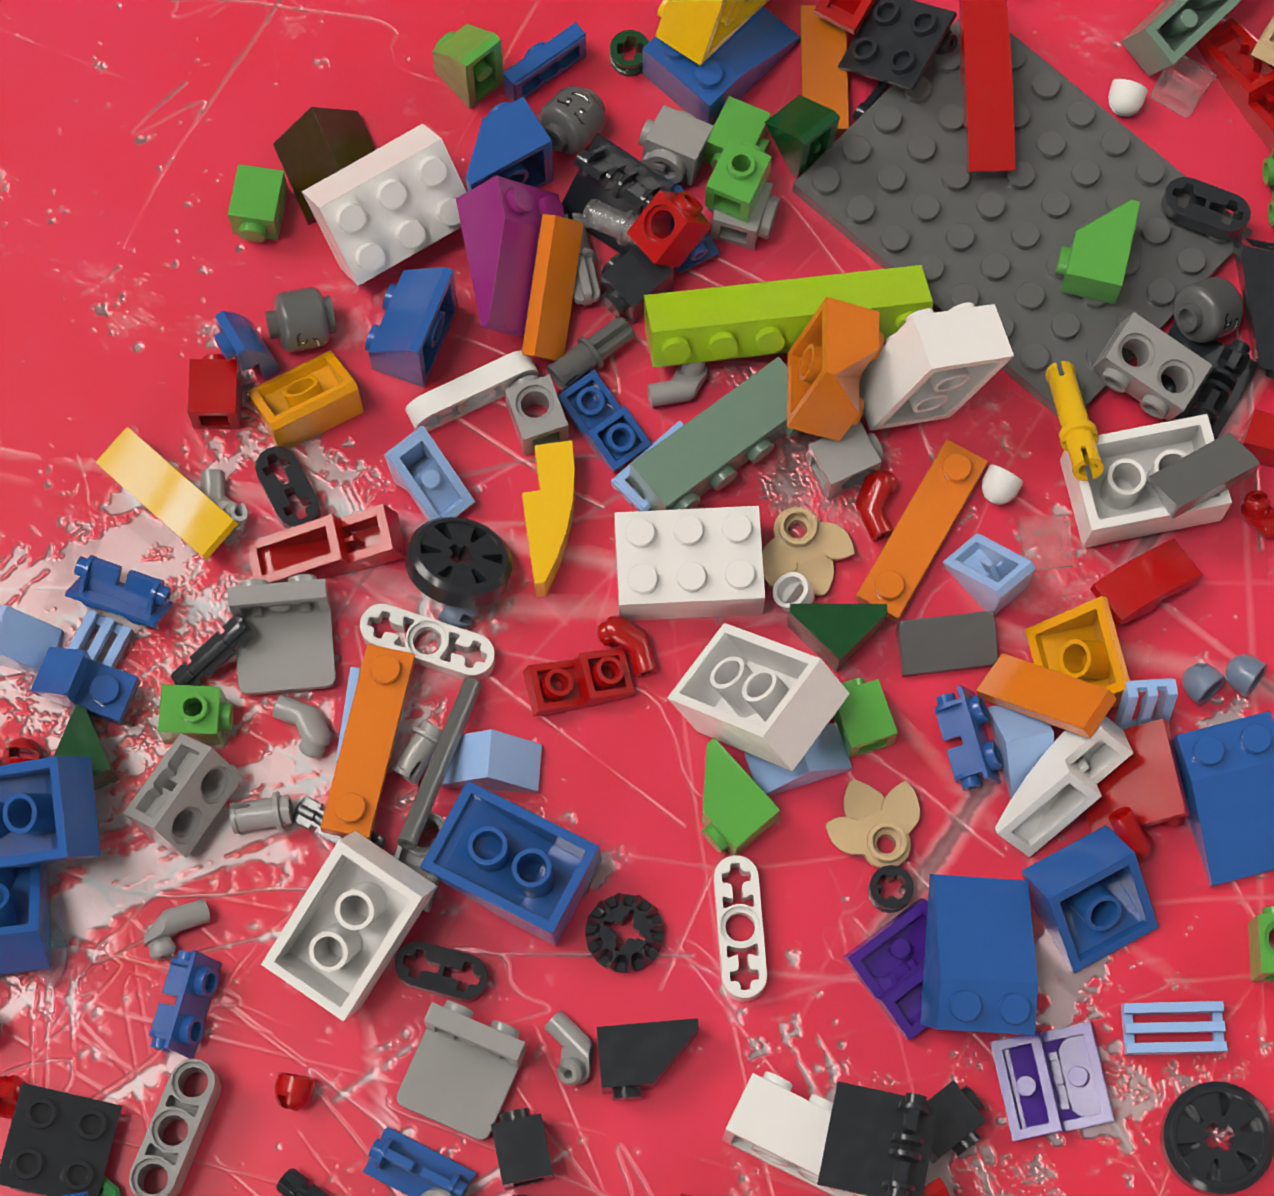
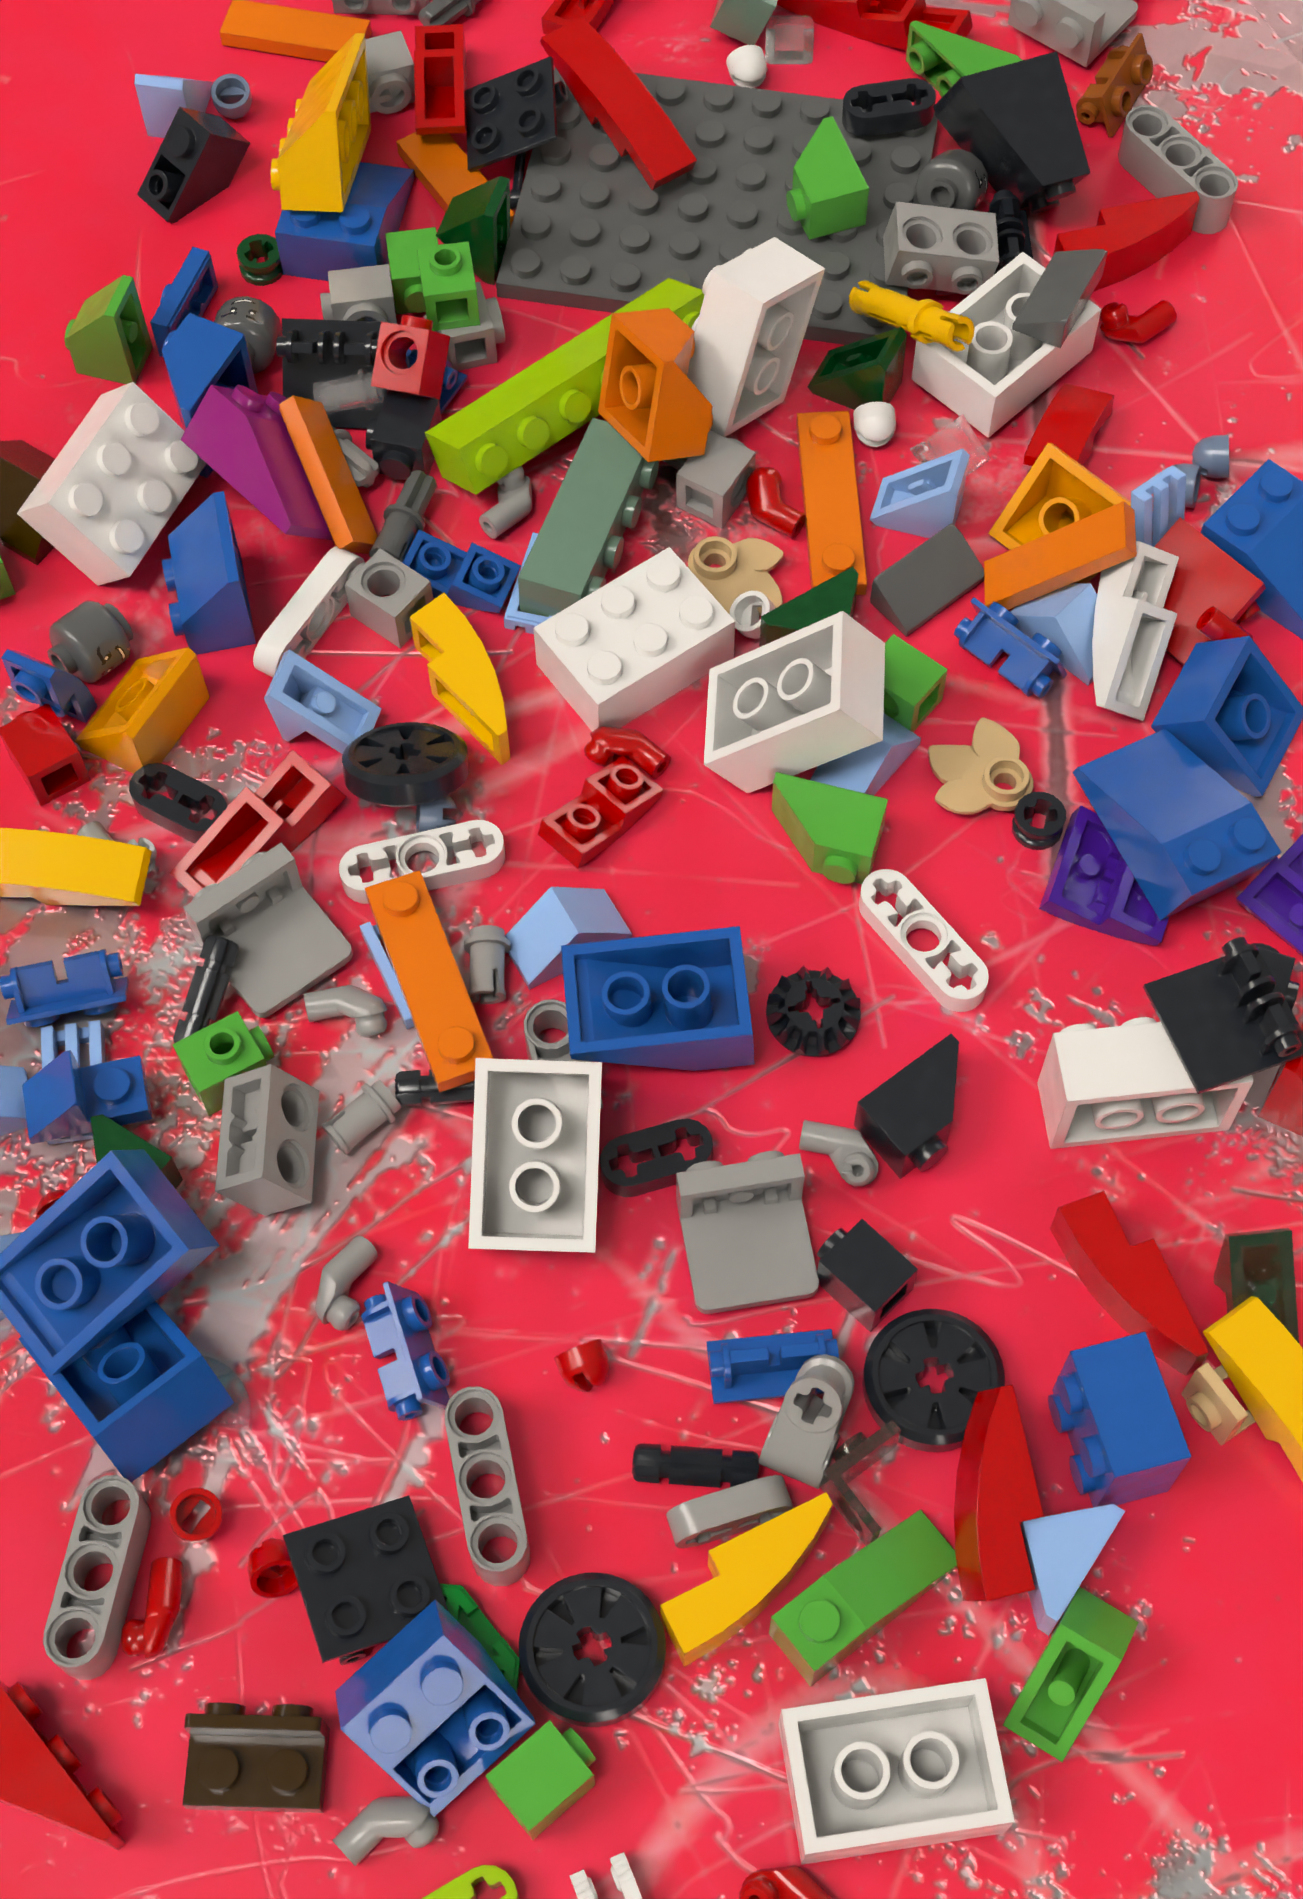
camera: 30 degrees left, 10 degrees down
dark grey piece [397,677,482,850] -> none
none -> dark green slope [807,327,907,410]

